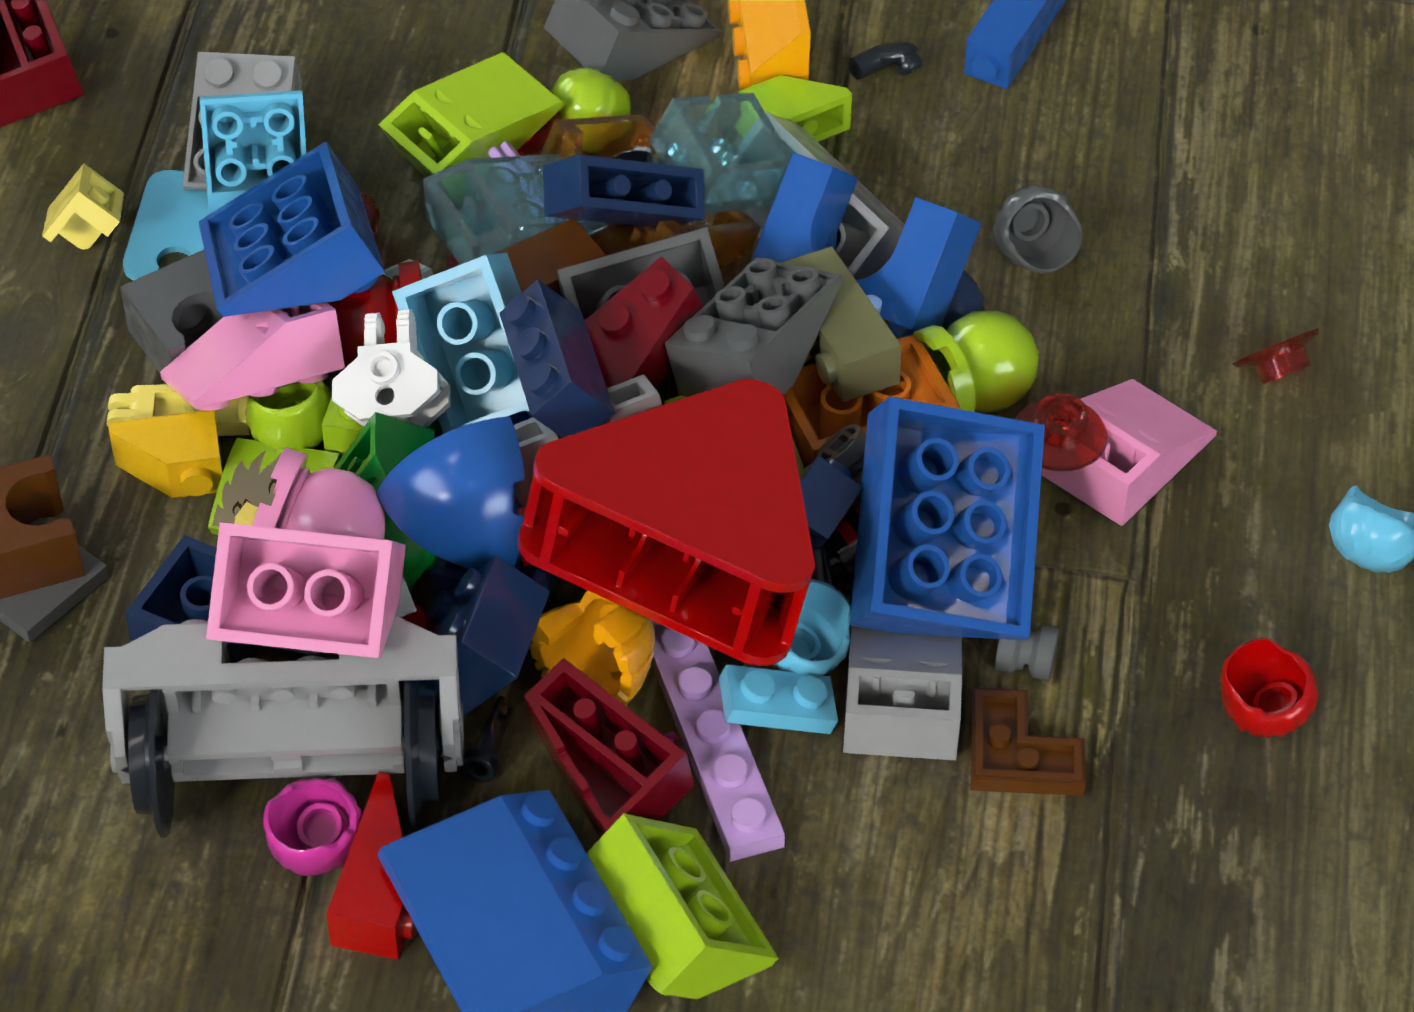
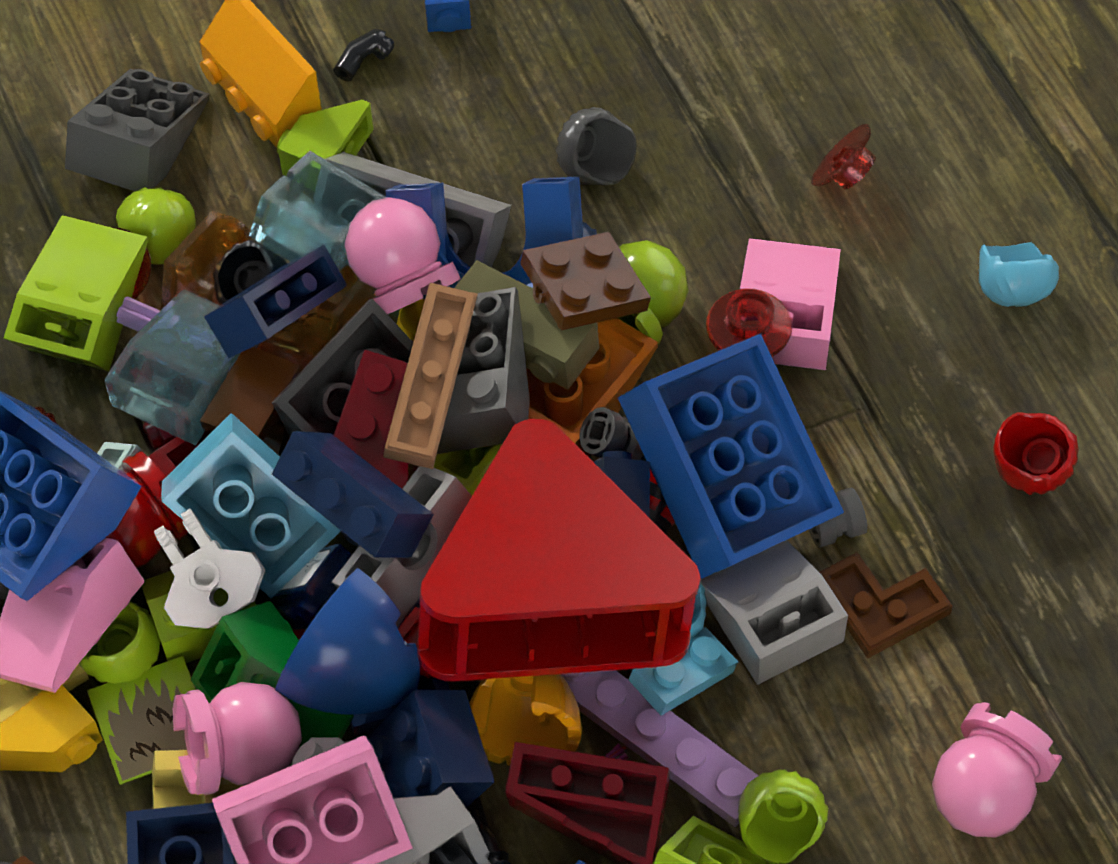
camera: 30 degrees left, 10 degrees up
none -> bright pink tile [344,197,461,314]
none -> medium nougat tile [384,283,478,469]
none -> reddish brown plate [520,232,651,331]
none -> lime hair [738,769,828,864]
none -> bright pink tile [932,702,1062,837]

